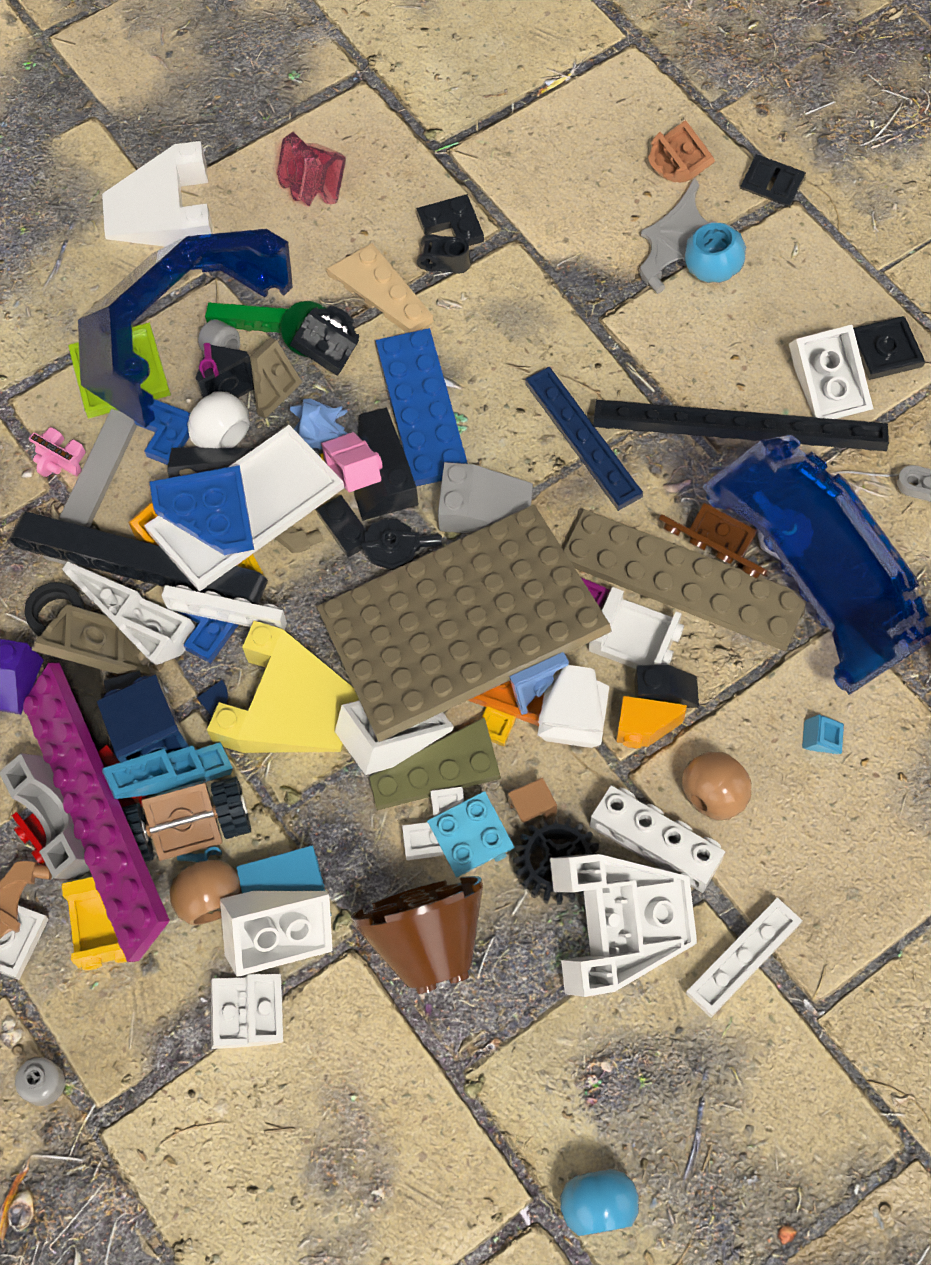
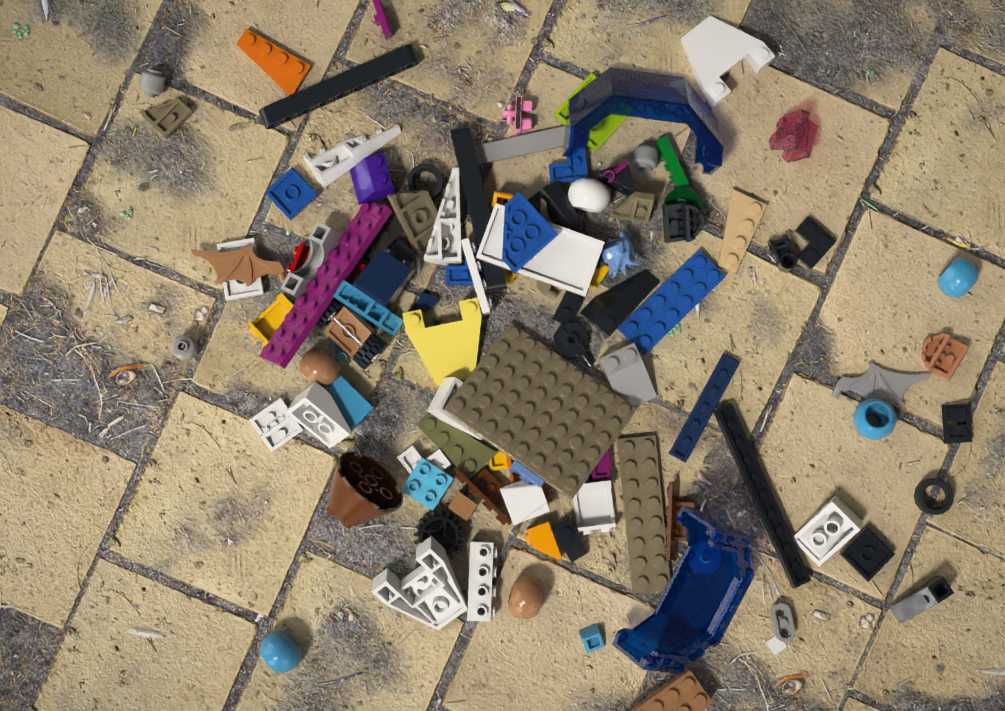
camera: 55 degrees right, 20 degrees up
bright pink piece [321,432,382,492] -> none
white plate [686,898,803,1018] -> none
none -> reddish brown bracket [454,468,512,525]
none -> black tyre [914,478,954,515]
none -> dark azure piece [937,257,979,298]

